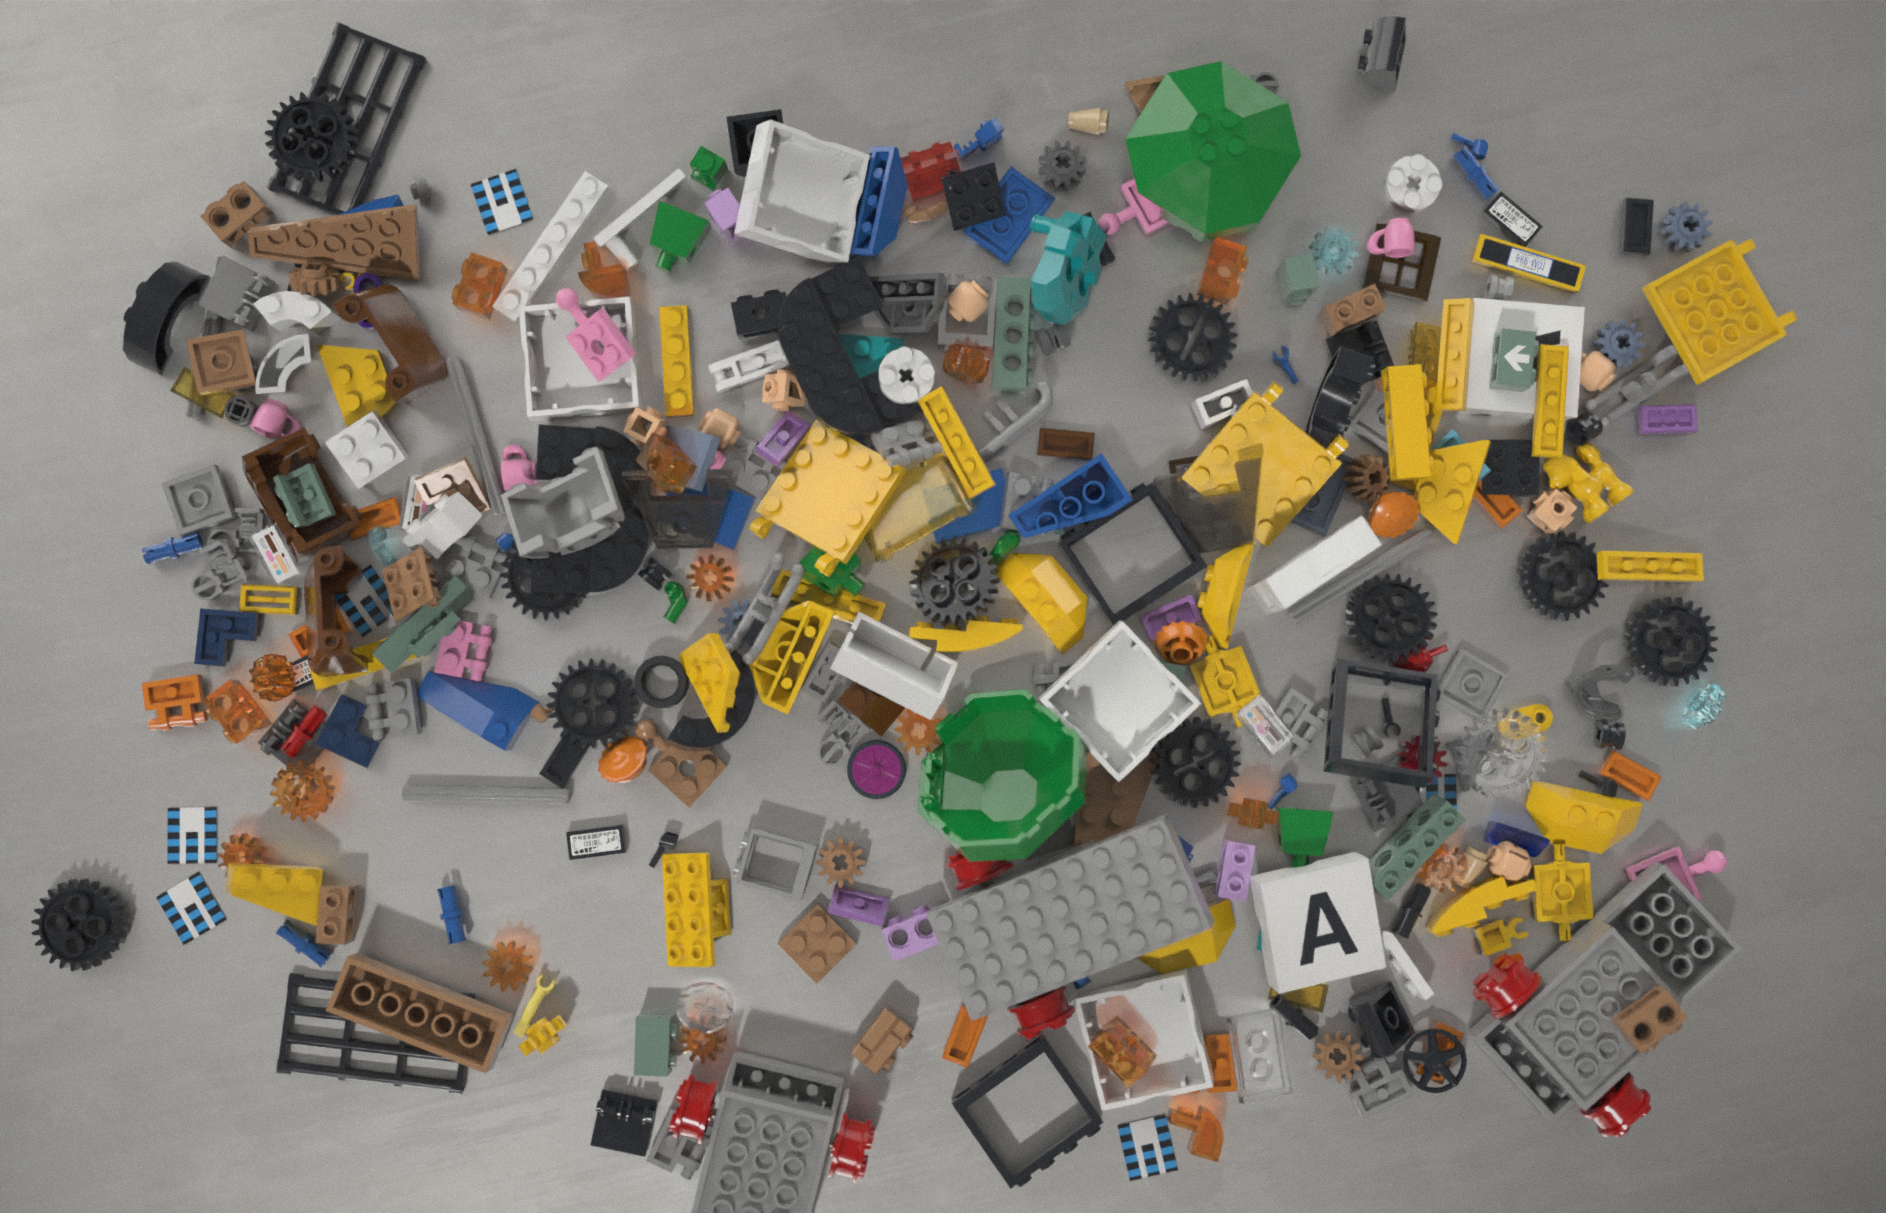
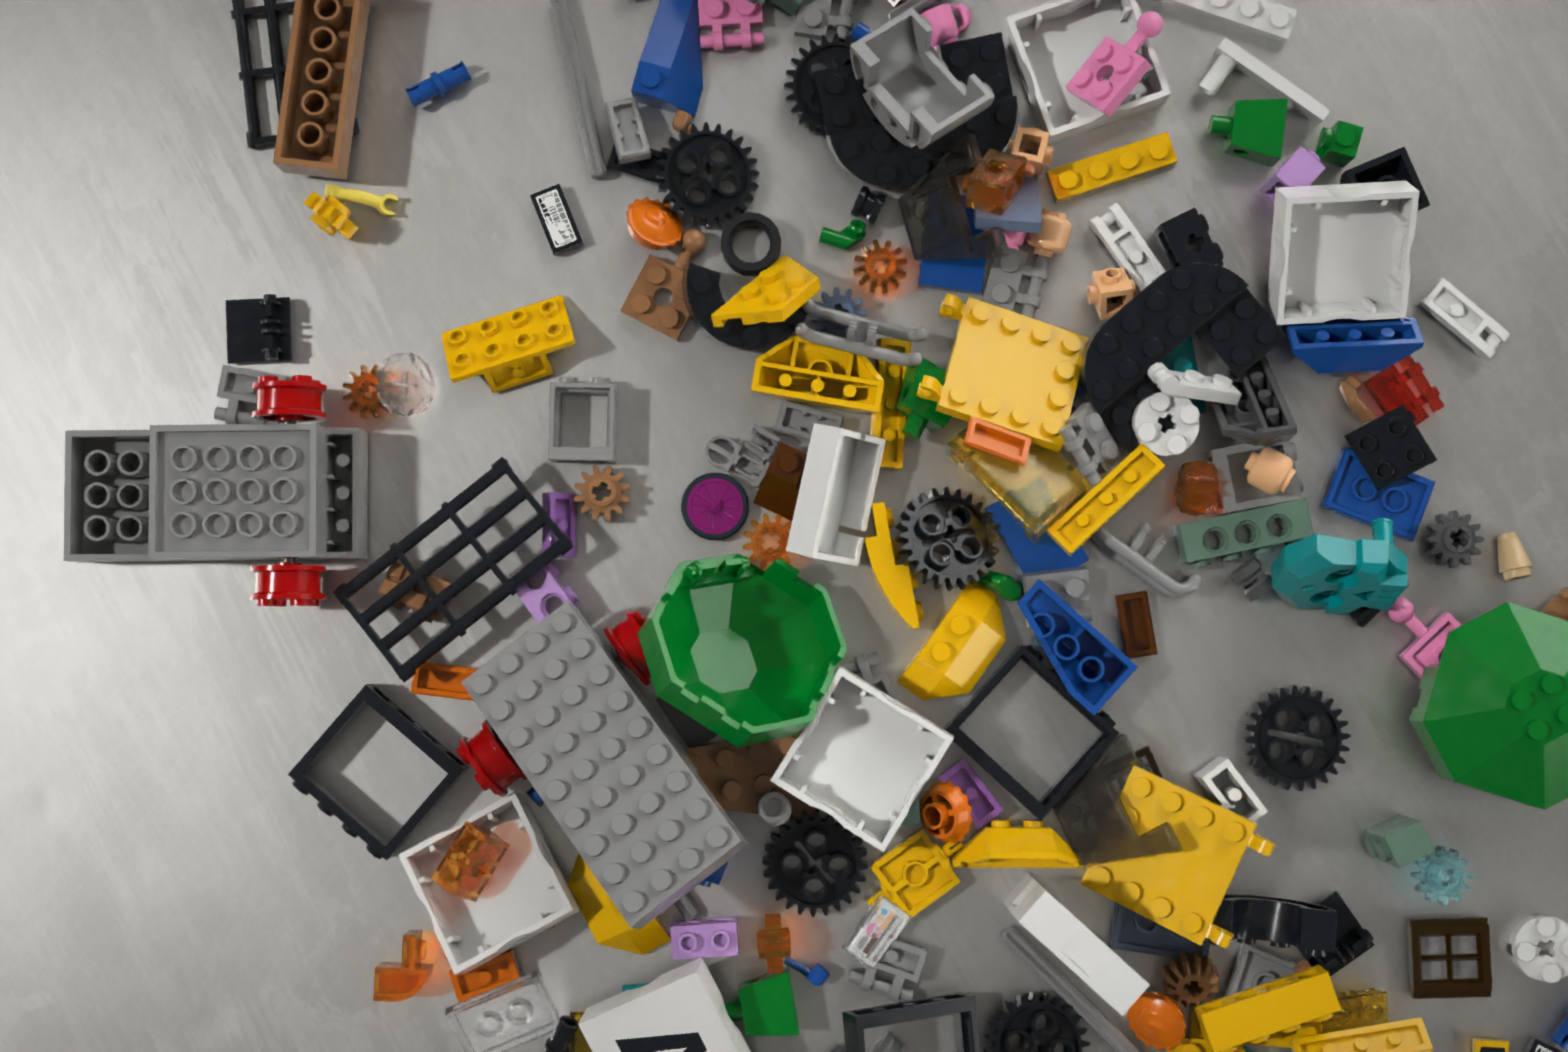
camera: 80 degrees right, 0 degrees up
clear orange gear [482,940,534,992] -> none
clear orange brick [578,241,631,299] -> none
sand green brick [634,1014,678,1076] -> none
black hand [649,832,678,868] -> none
medium lavender plate [755,411,811,467] -> none
medium nougat plate [778,903,857,984] -> none
blue piece [954,117,1004,161] -> none
sticker [1118,1115,1178,1181] -> none
clear orange brick [1196,237,1249,305] -> none
blue hand [1272,345,1299,384] -> none
medium nougat brick [1318,284,1387,337] -> none
bright pink piece [1367,218,1415,258] -> none
none -> black door [333,457,574,682]
none -> light grey plate [605,97,651,164]
none -> white tile [757,792,792,826]
none -> orange tile [964,416,1032,467]
none -> white plate [1148,363,1242,405]
none -> white plate [1419,278,1510,361]

